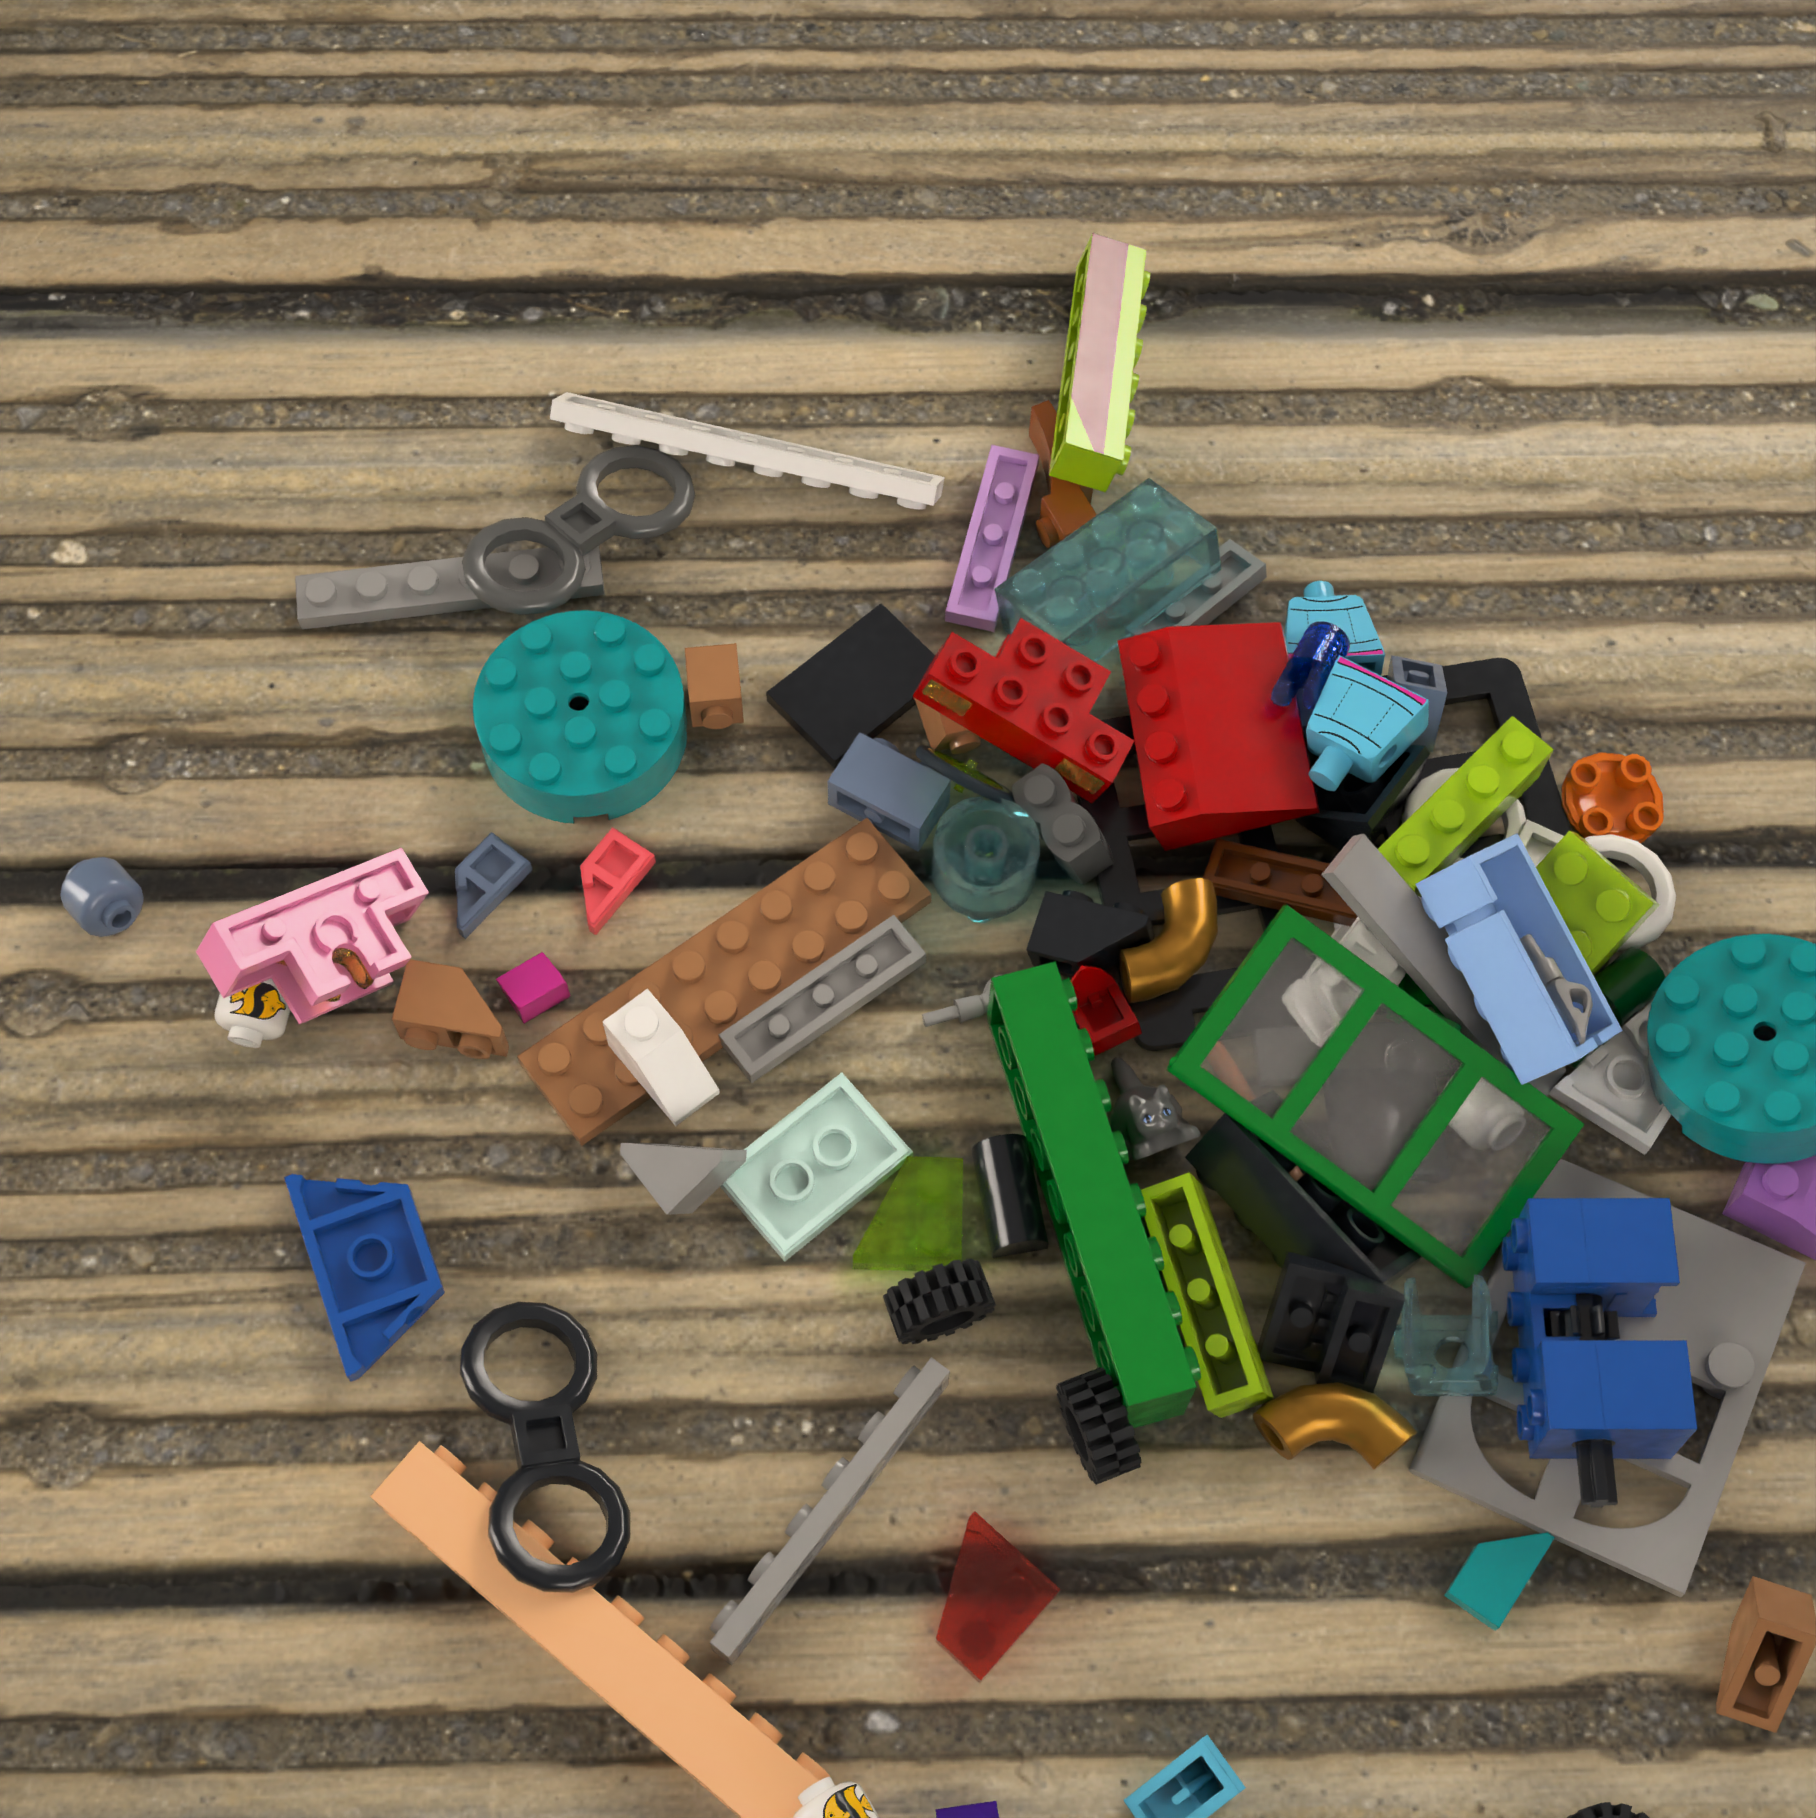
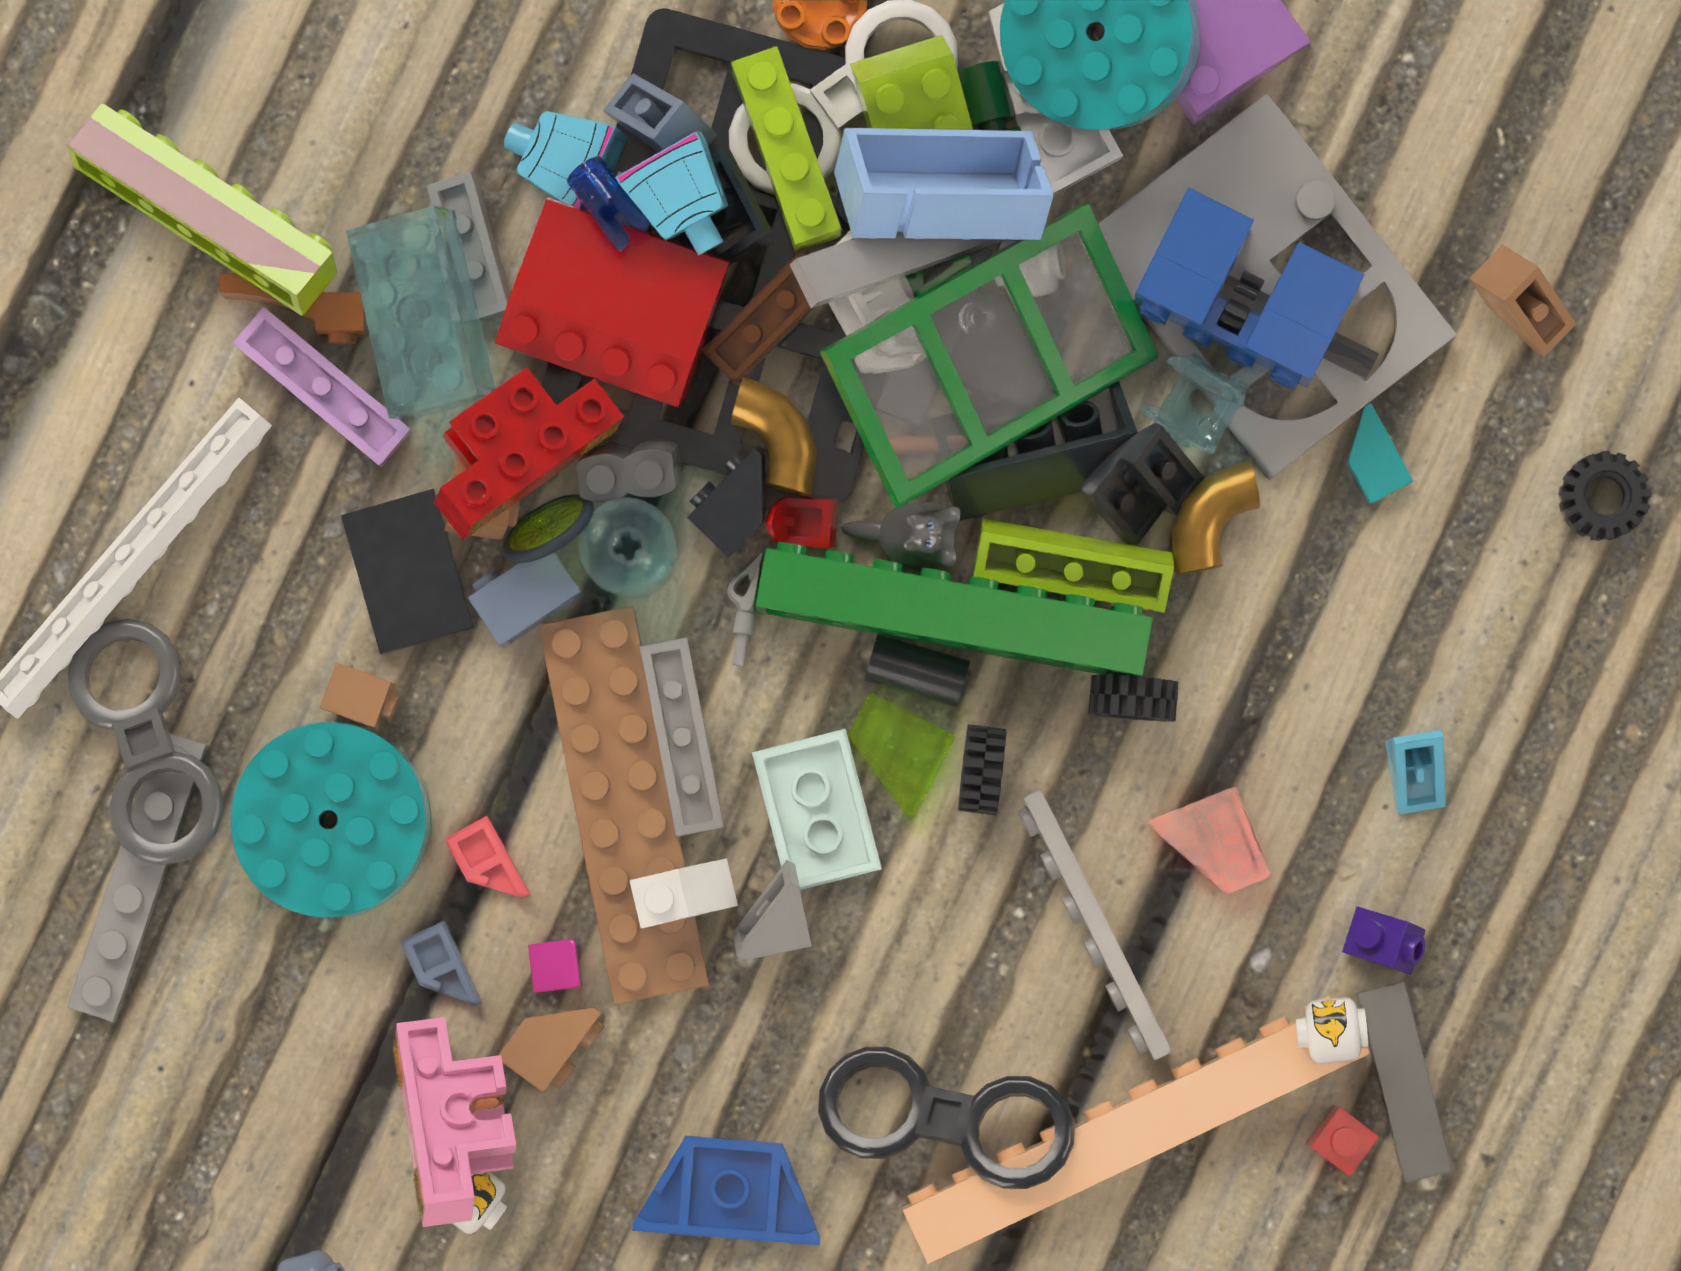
camera: 60 degrees left, 20 degrees up
light grey hand [1520,934,1593,1045] -> none

